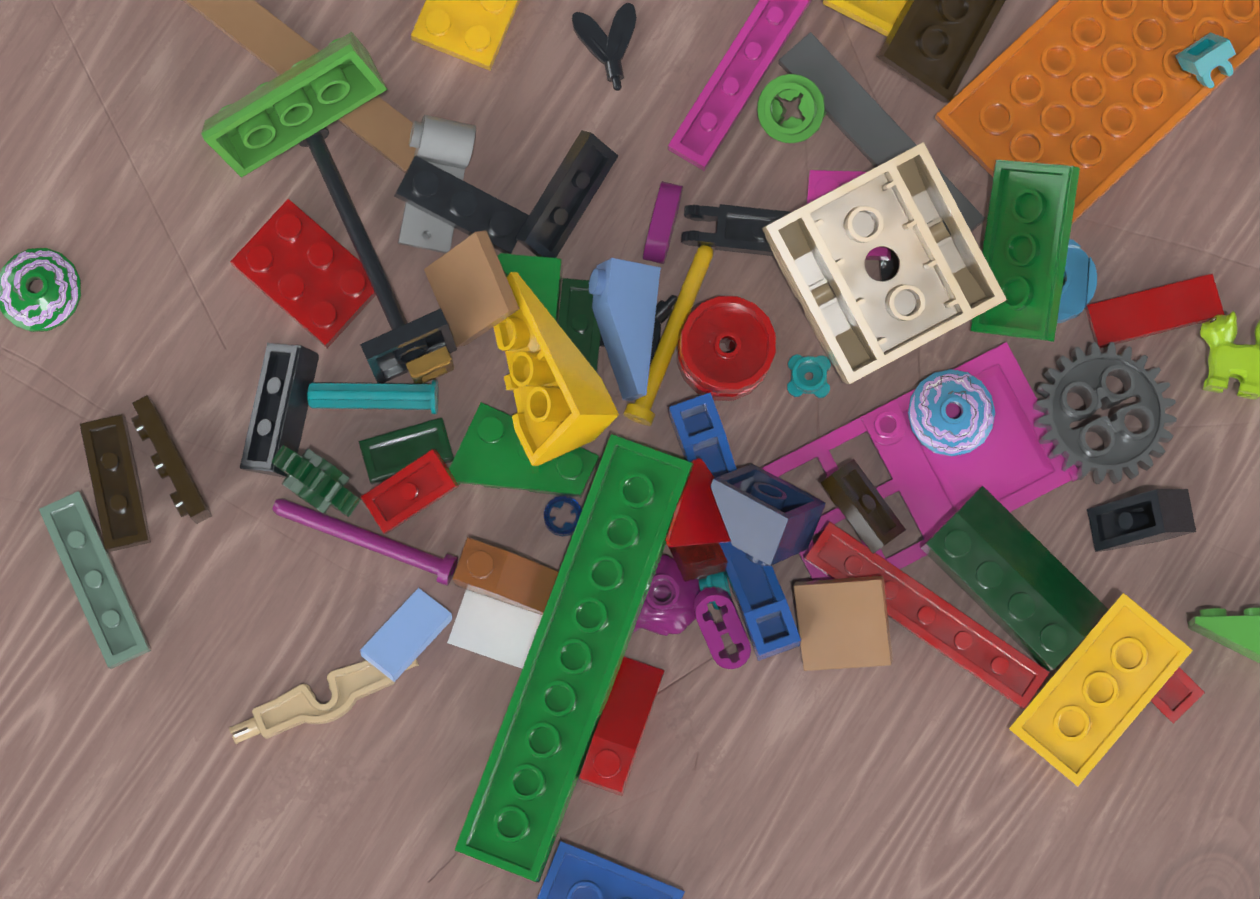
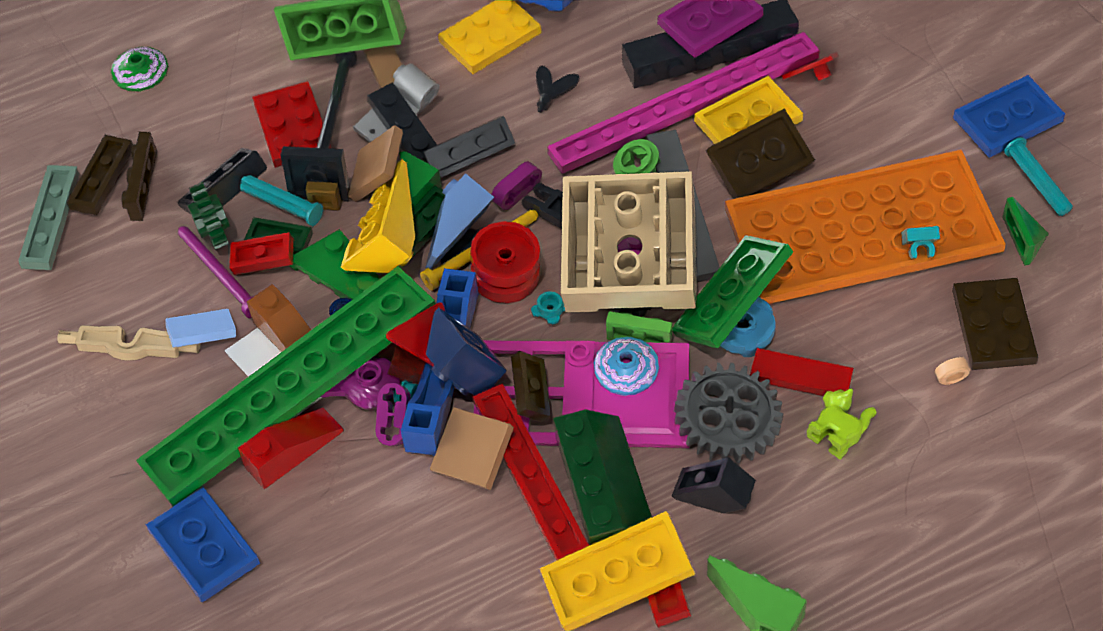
camera: 30 degrees right, 25 degrees down
none -> bright green plate [606,311,672,343]

